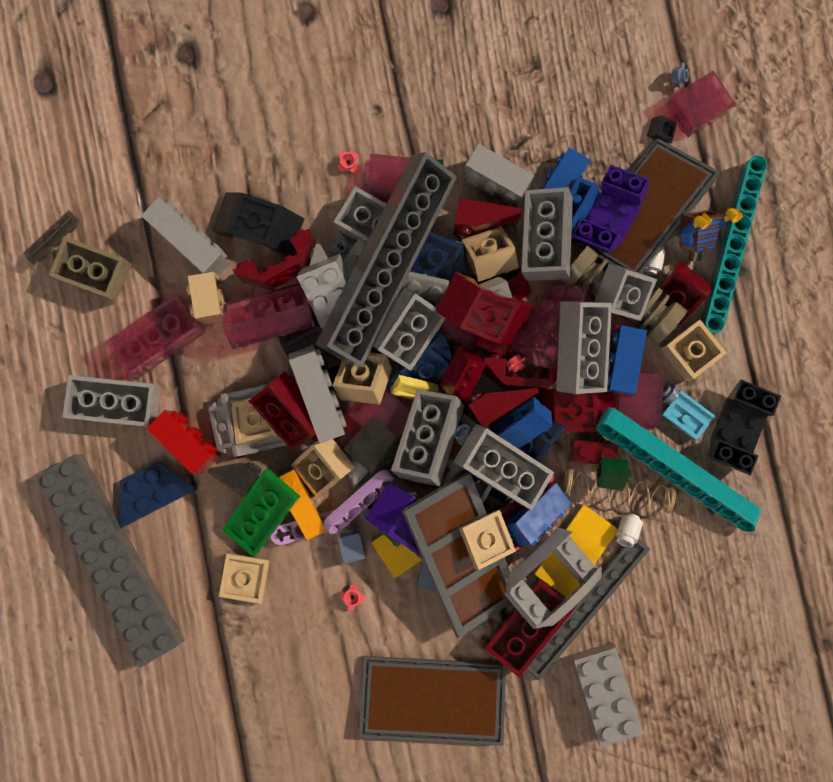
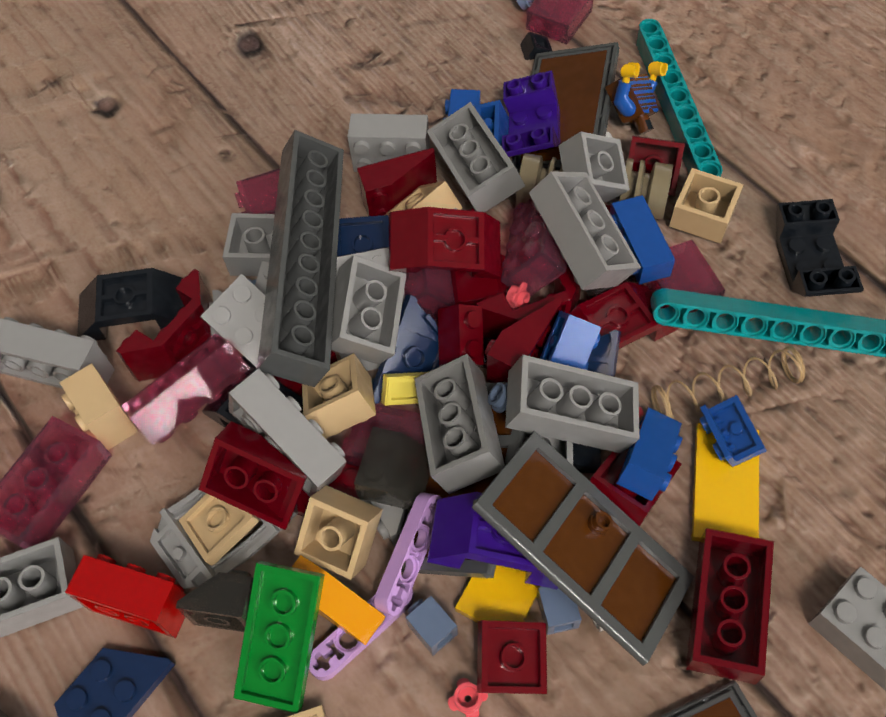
camera: 20 degrees left, 25 degrees down
coral plate [338,152,359,173] -> none
tan plate [459,510,516,570] -> none
light grey wedge [504,528,602,629] -> none
dark grey tile [526,539,650,681] -> none
dark red brick [569,440,618,465] -> none
dark green brick [596,457,631,491] -> none
white brick [616,513,643,547] -> none
sand blue plate [659,384,680,404] -> none
medium azure plate [661,390,715,441] -> none
none -> dark red plate [477,620,547,694]
none -> blue bracket [699,395,767,467]

